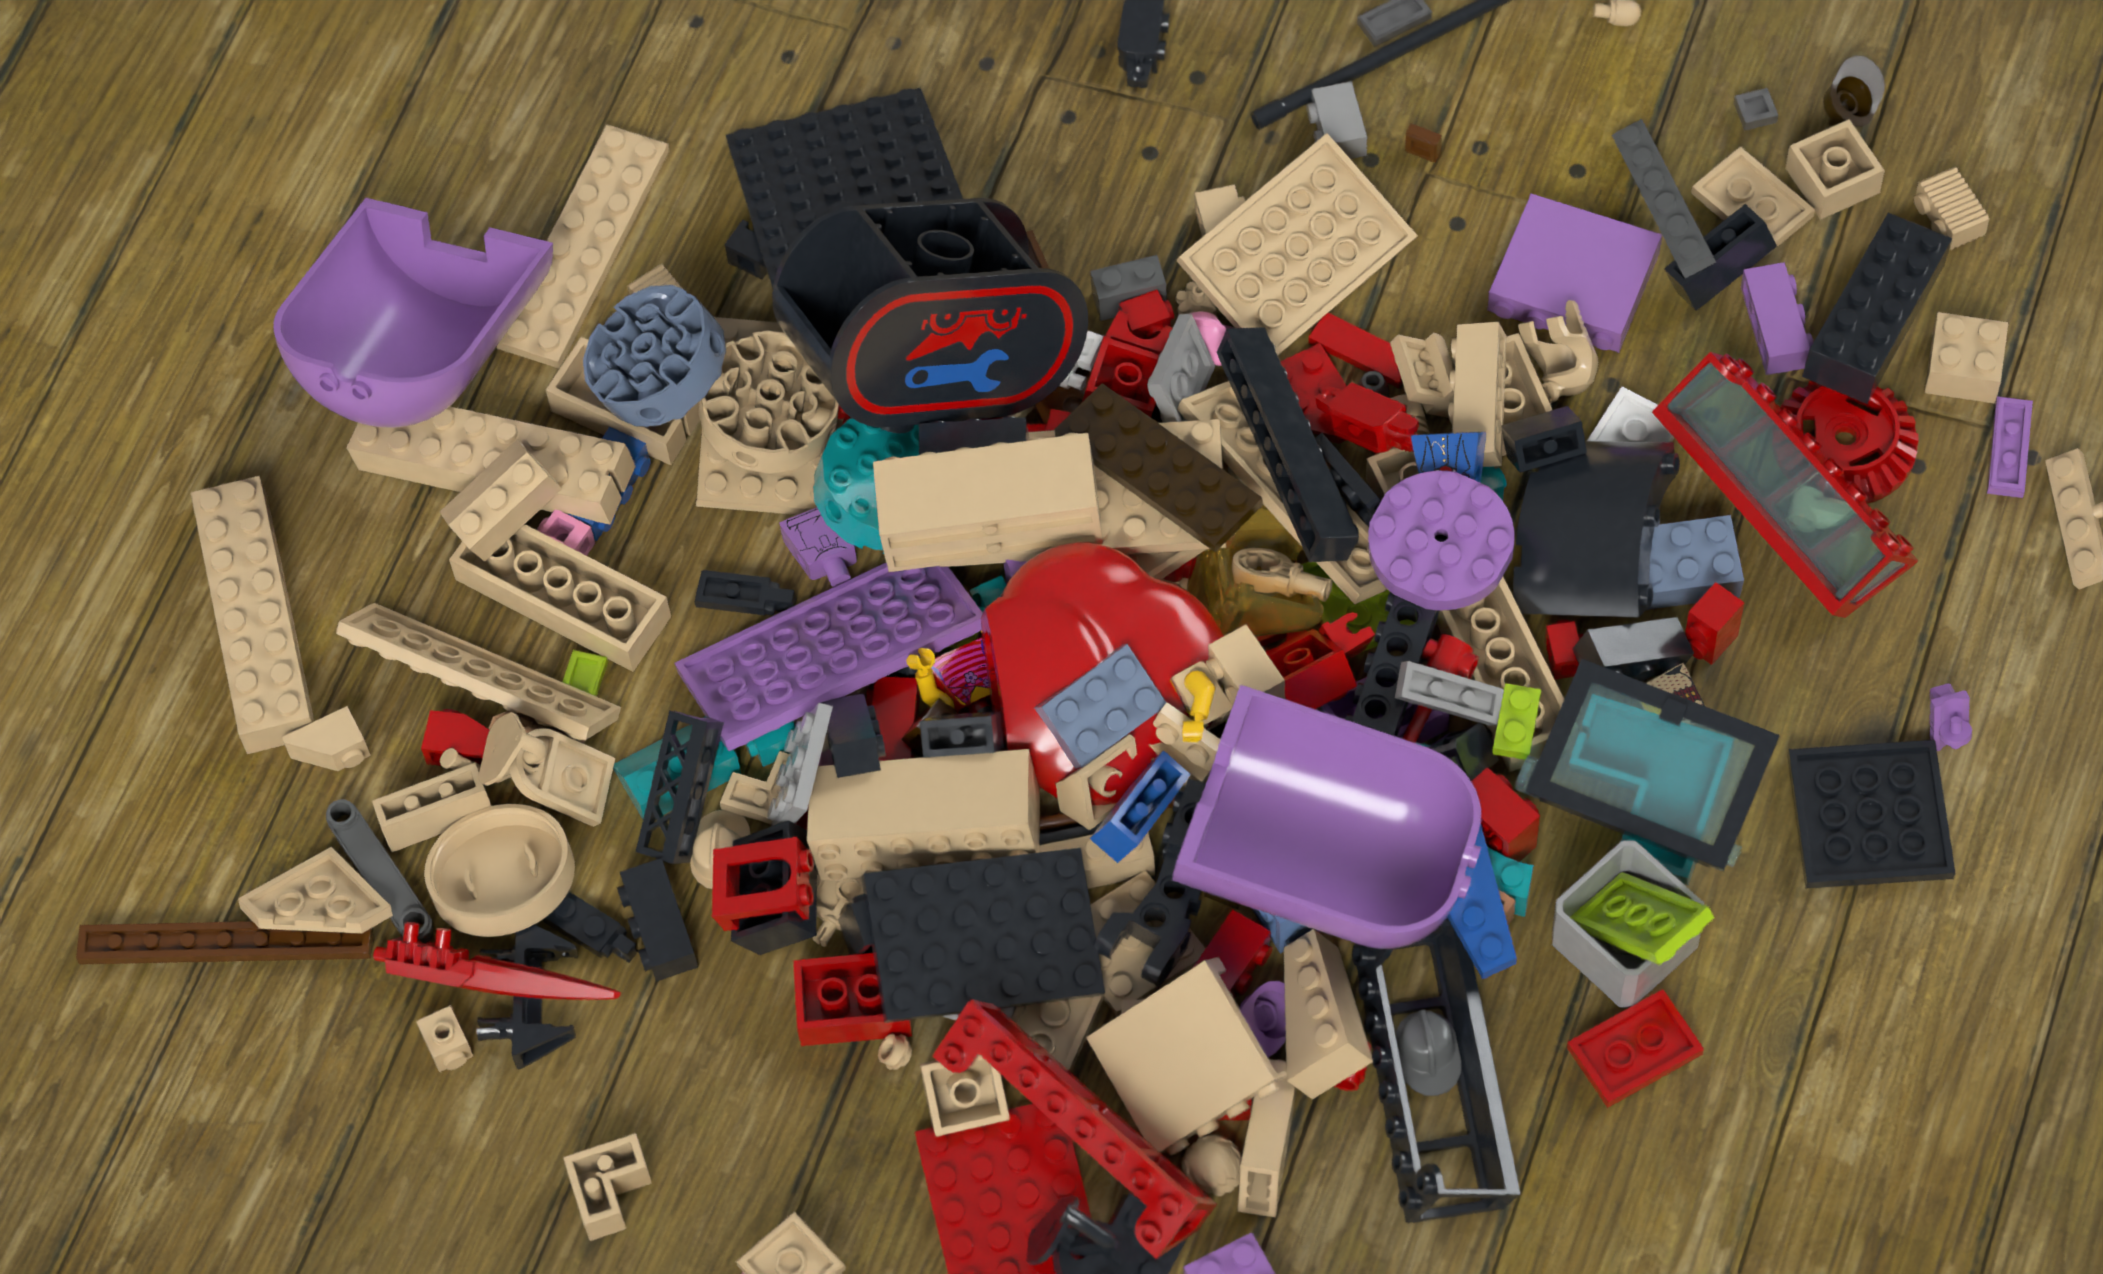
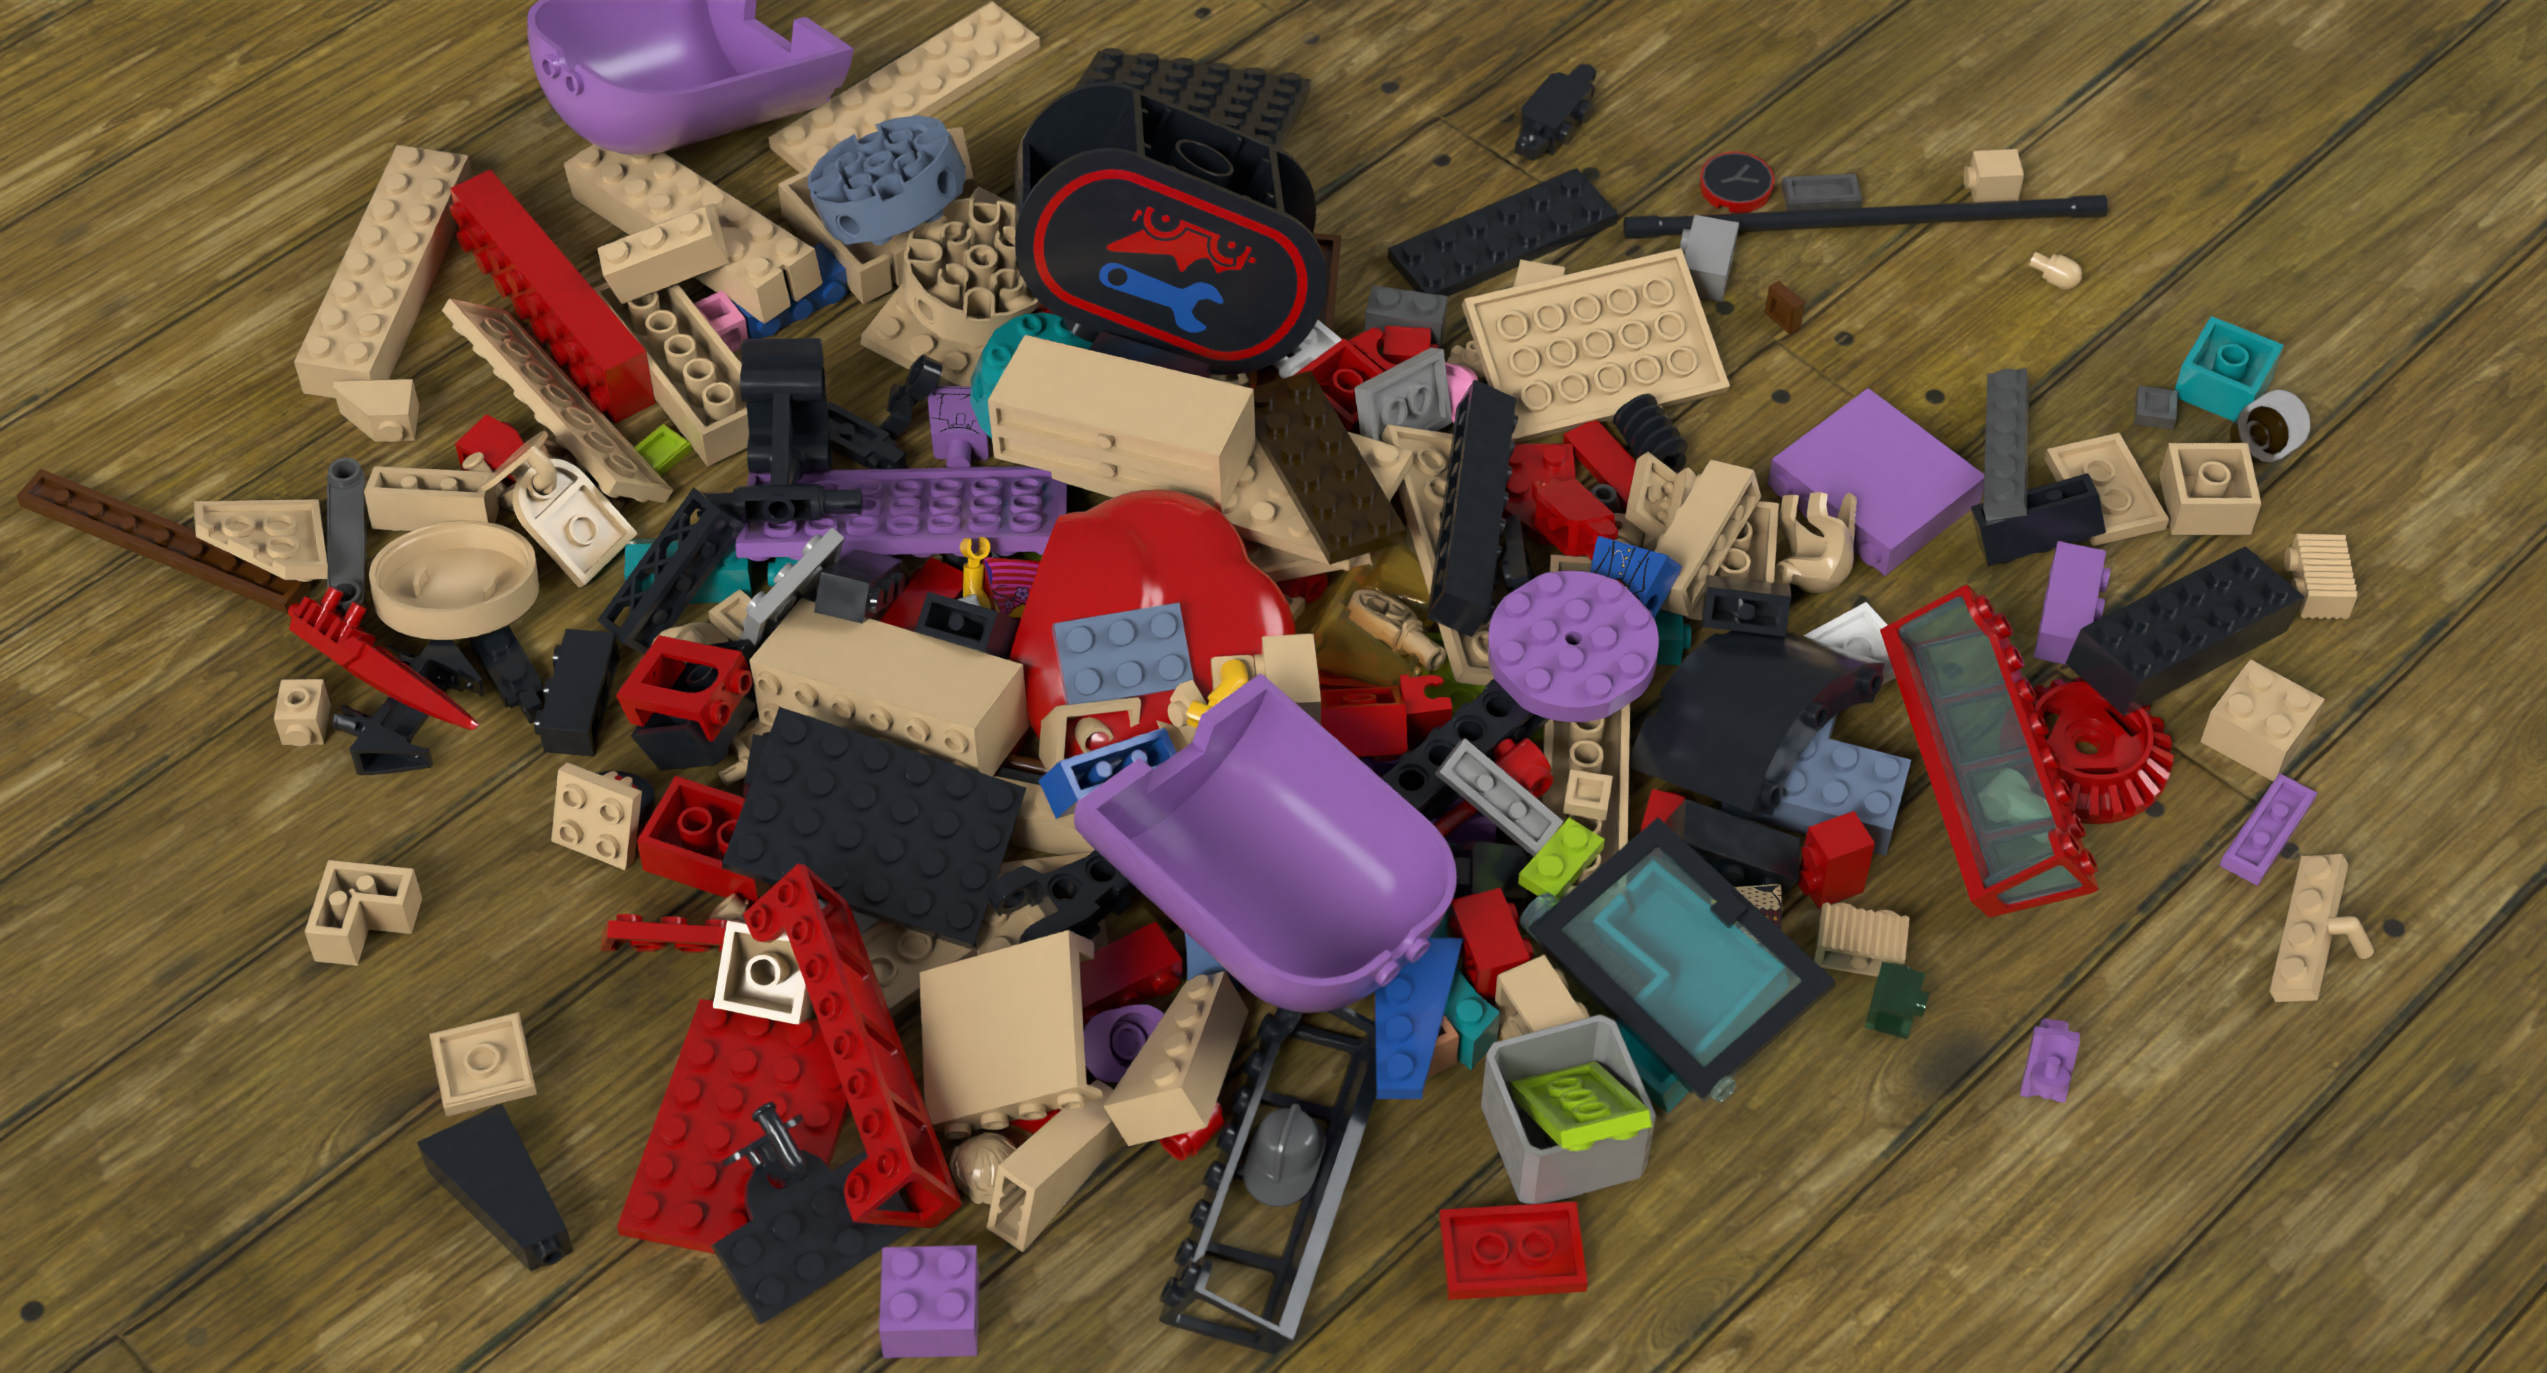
camera: 20 degrees right, 10 degrees down
black plate [1787,740,1956,889] -> none
none -> red brick [450,169,656,424]
none -> tan plate [551,762,655,870]
none -> red wing [601,914,728,953]
none -> black plate [696,338,863,524]
none -> black piece [879,354,943,440]
none -> black plate [1388,168,1618,297]
none -> tan brick [1494,955,1589,1040]
none -> tan plate [1563,769,1613,820]
none -> black piece [1613,393,1688,474]
none -> black tile [1699,151,1774,213]
none -> tan brick [1814,902,1910,980]
none -> clear green brick [1865,962,1929,1039]
none -> teal brick [2175,316,2284,421]

